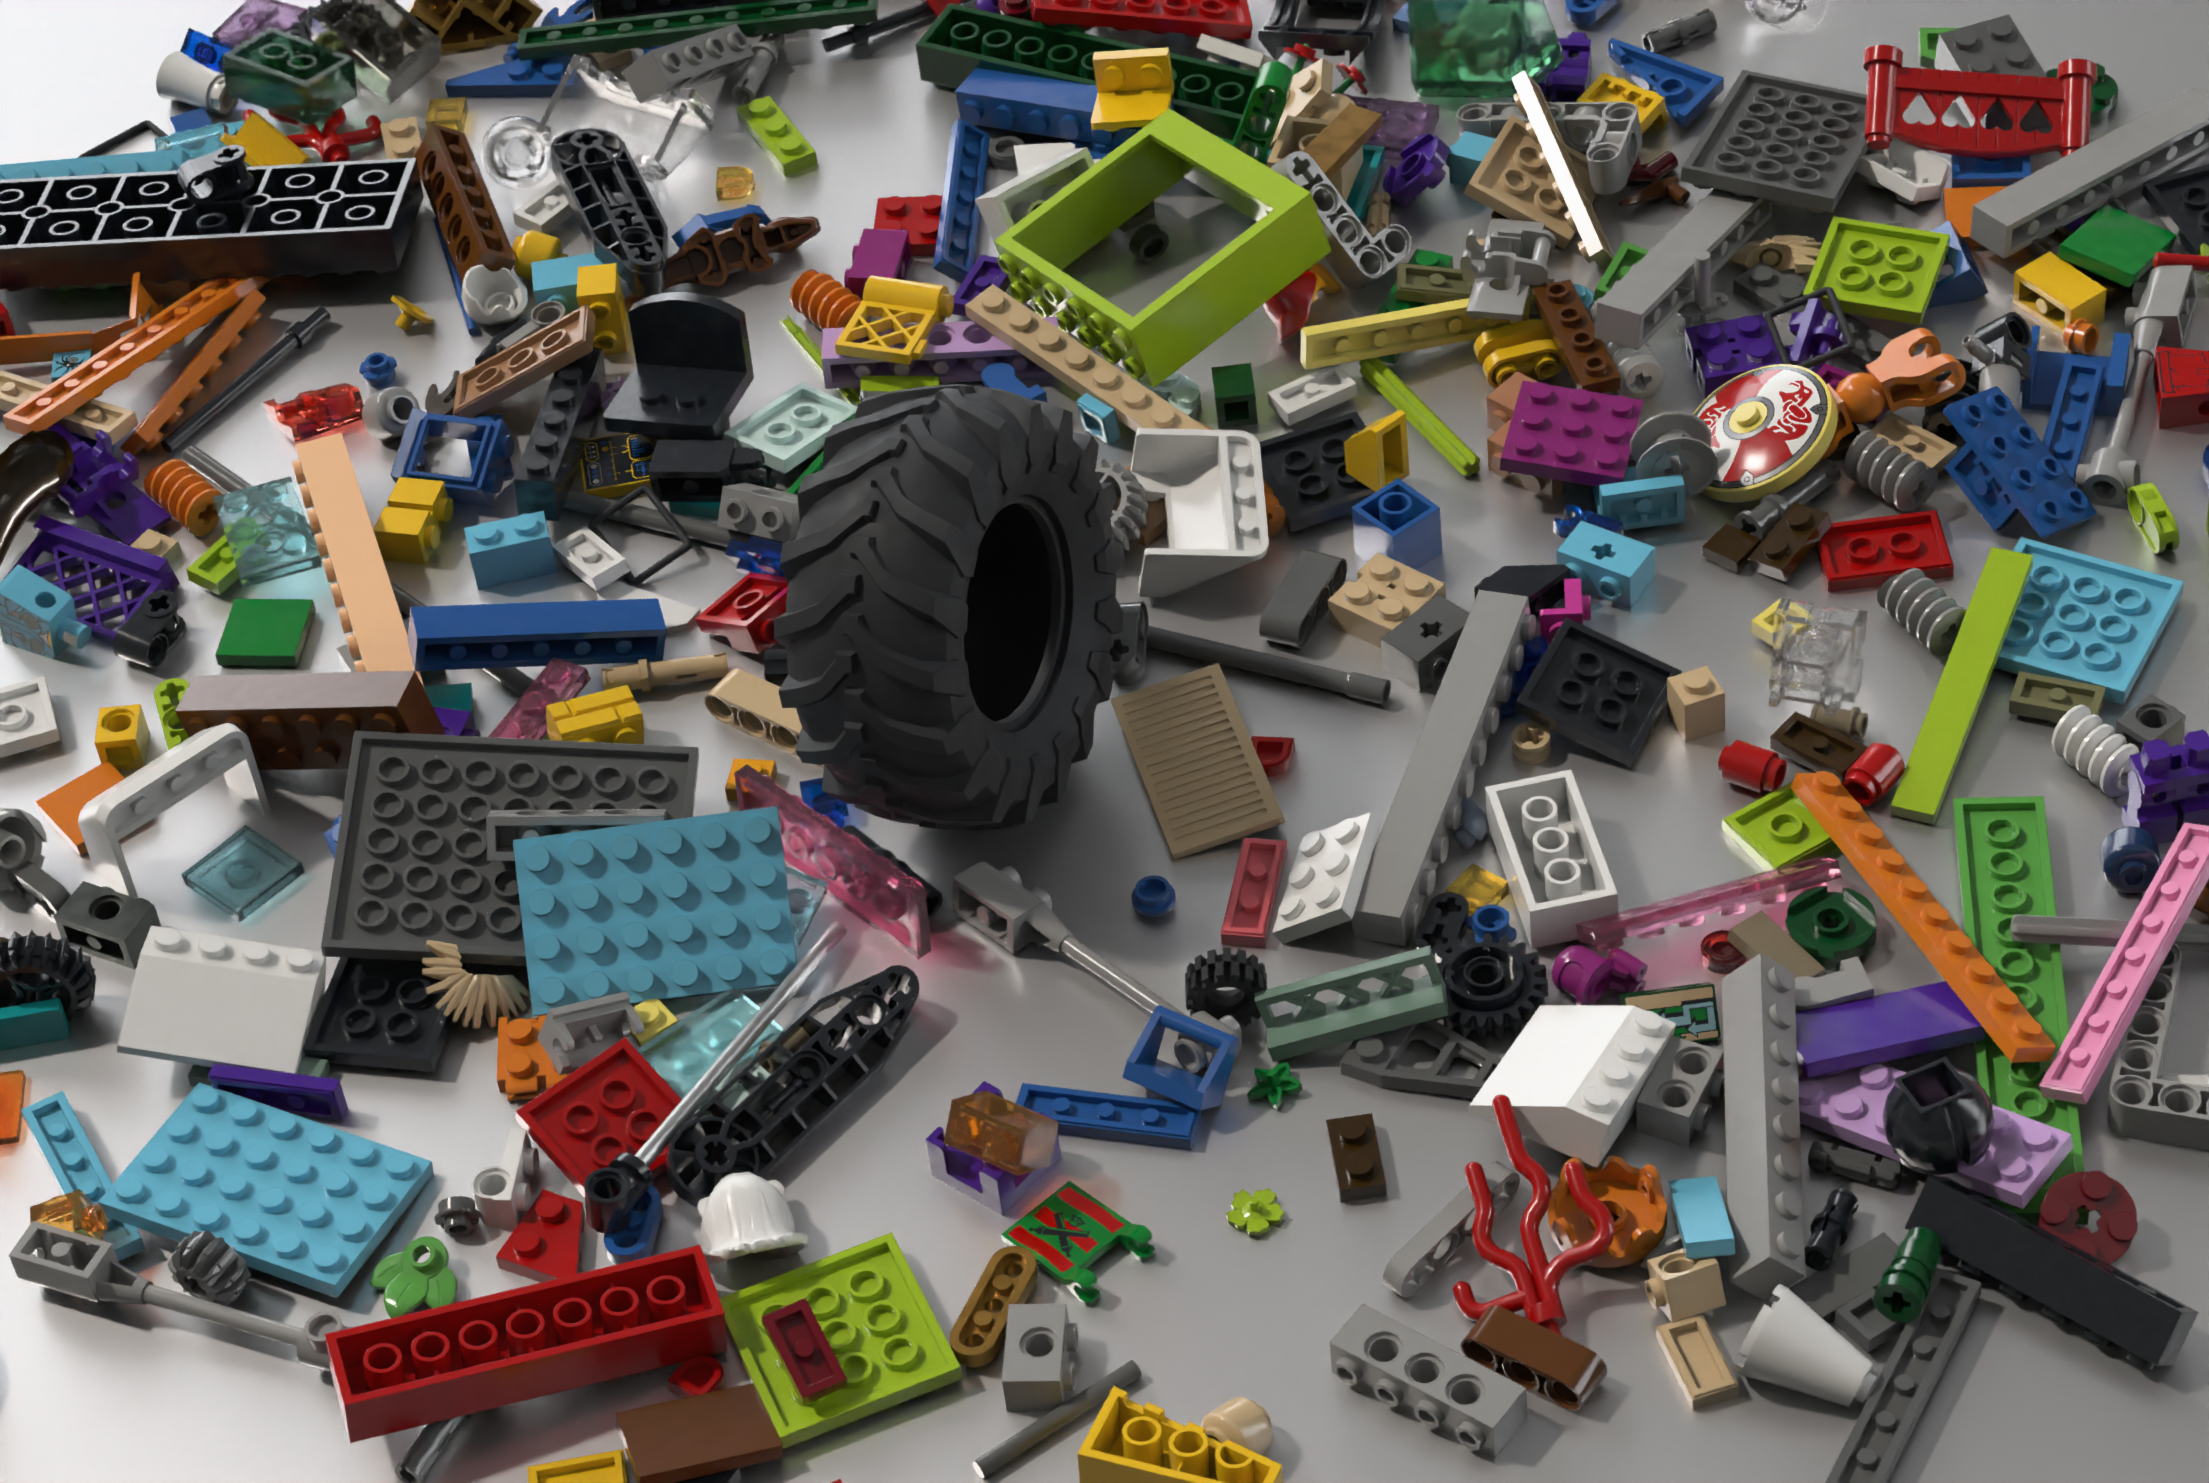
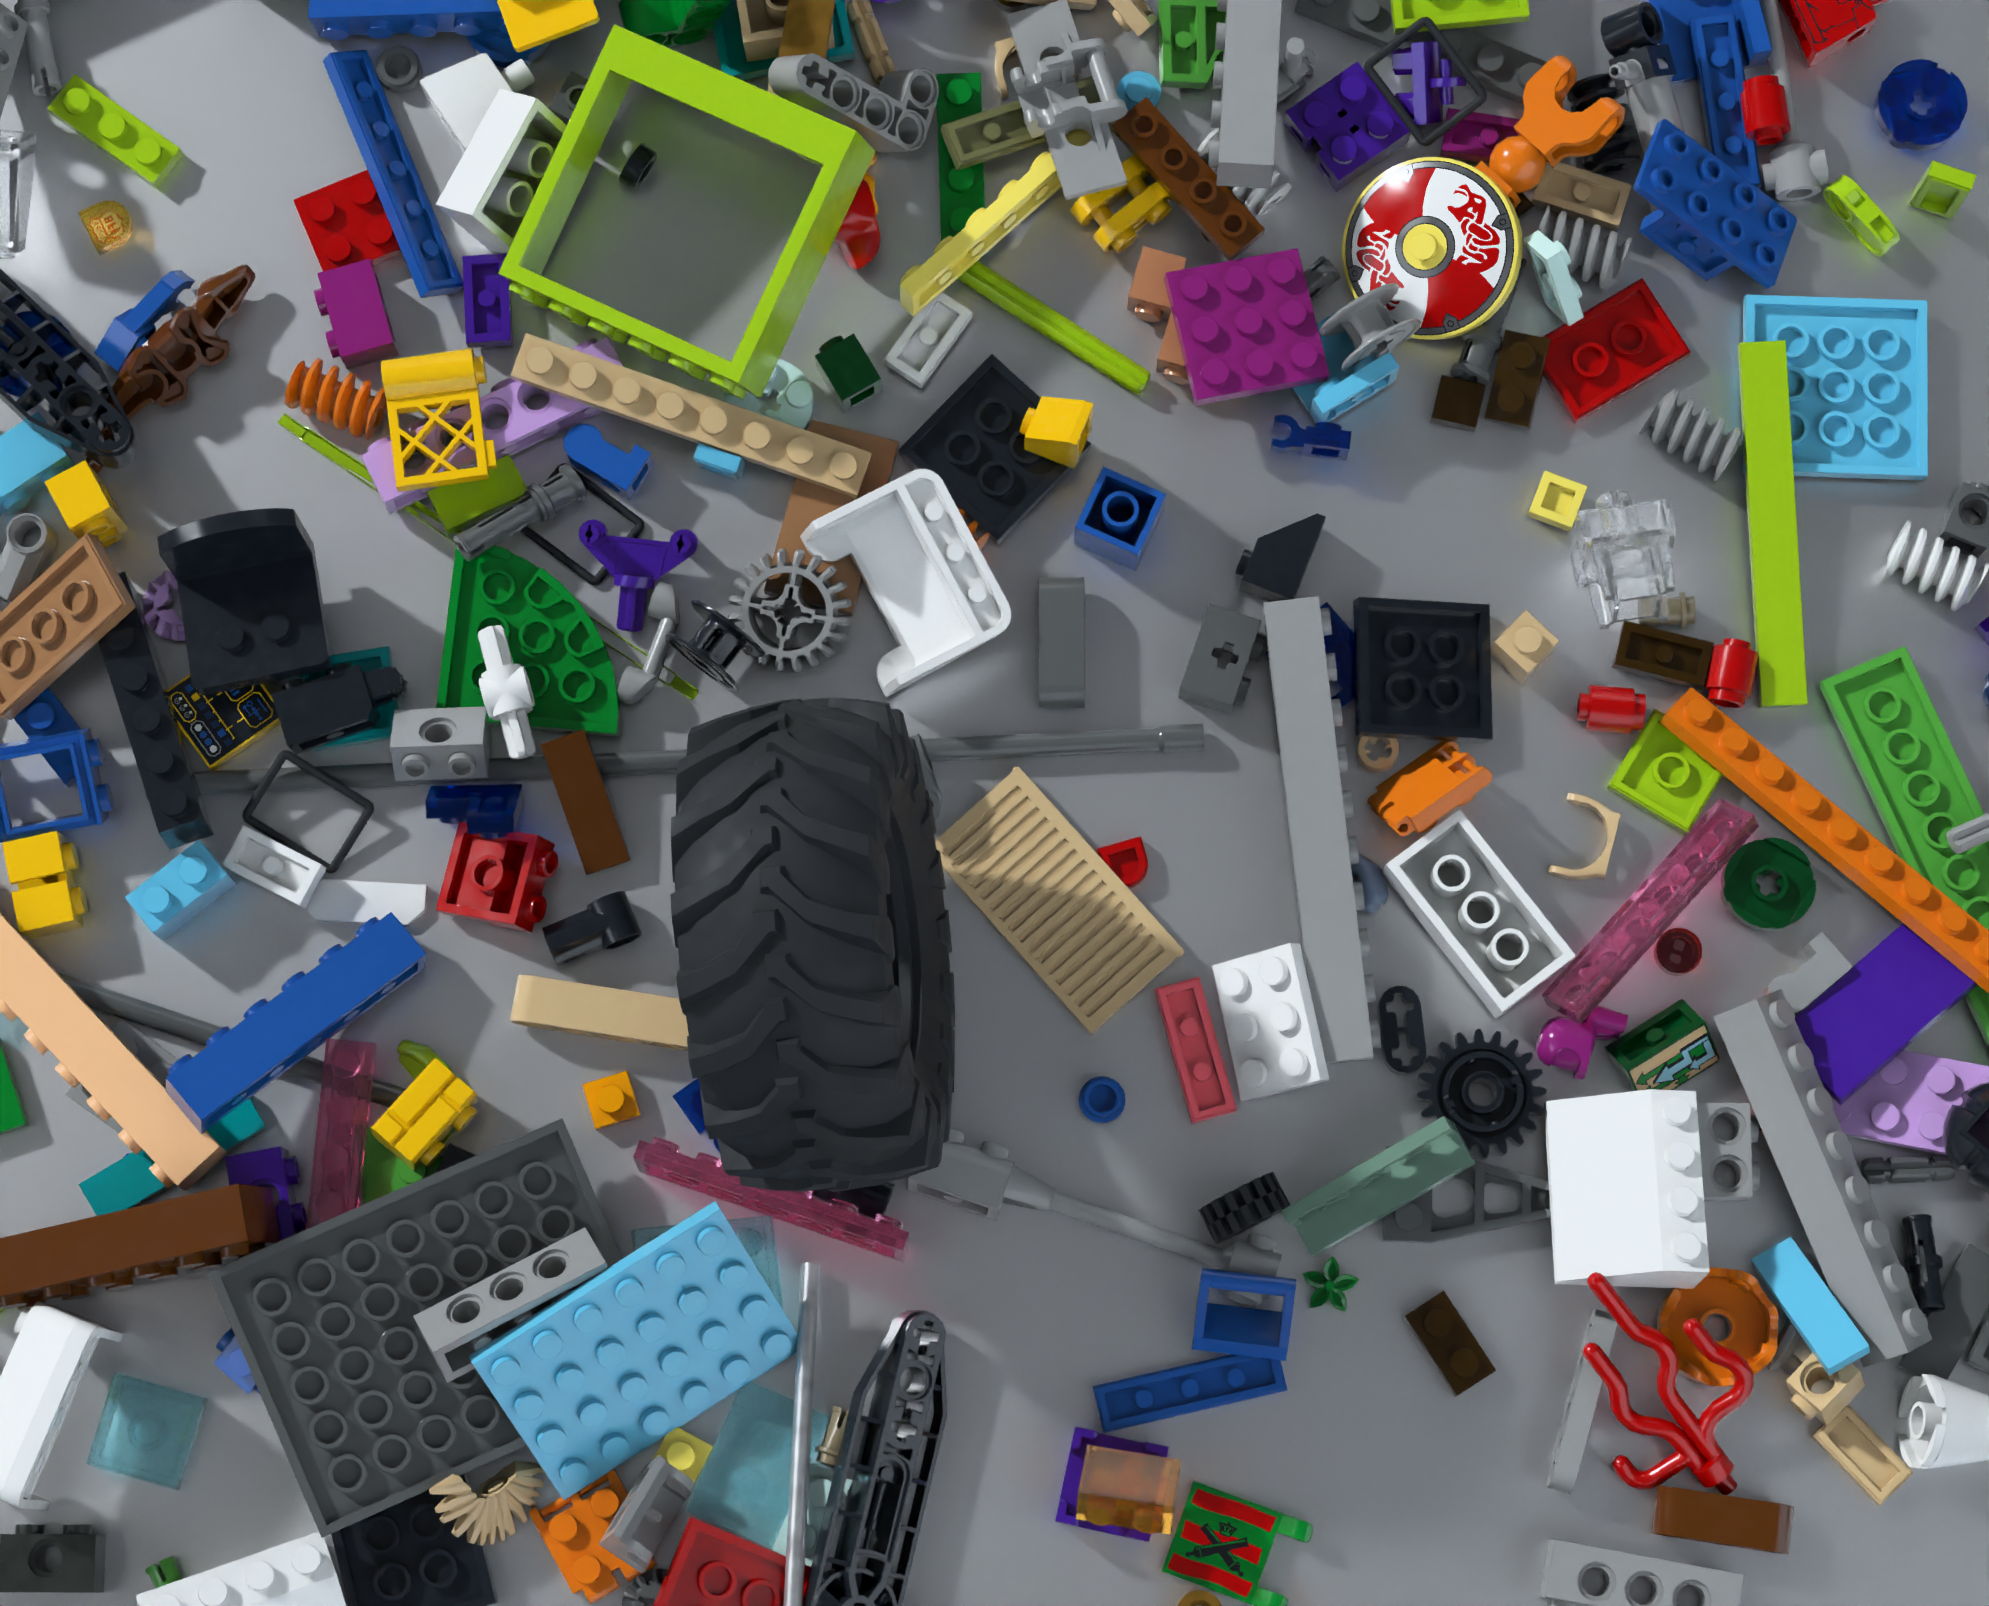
camera: 30 degrees left, 35 degrees up
tan pin [601,651,729,692] -> none
light aqua plate [723,382,857,474] -> none
lime plant [1226,1188,1285,1236] -> none
tan piece [1328,552,1446,649] -> none
clear yellow tile [1446,863,1509,915] -> none
blue plate [1466,905,1517,943] -> none
dark pink bracket [1540,578,1591,645] -> none
medium azure brick [1556,521,1655,608] -> none
dark tan tile [1727,910,1825,979] -> none
olive plate [2009,671,2106,722] -> none
none -> orange plate [1367,740,1492,836]
none -> light aqua plate [1523,230,1584,326]
none -> tan cap [1548,793,1621,880]
none -> red brick [1740,75,1791,146]

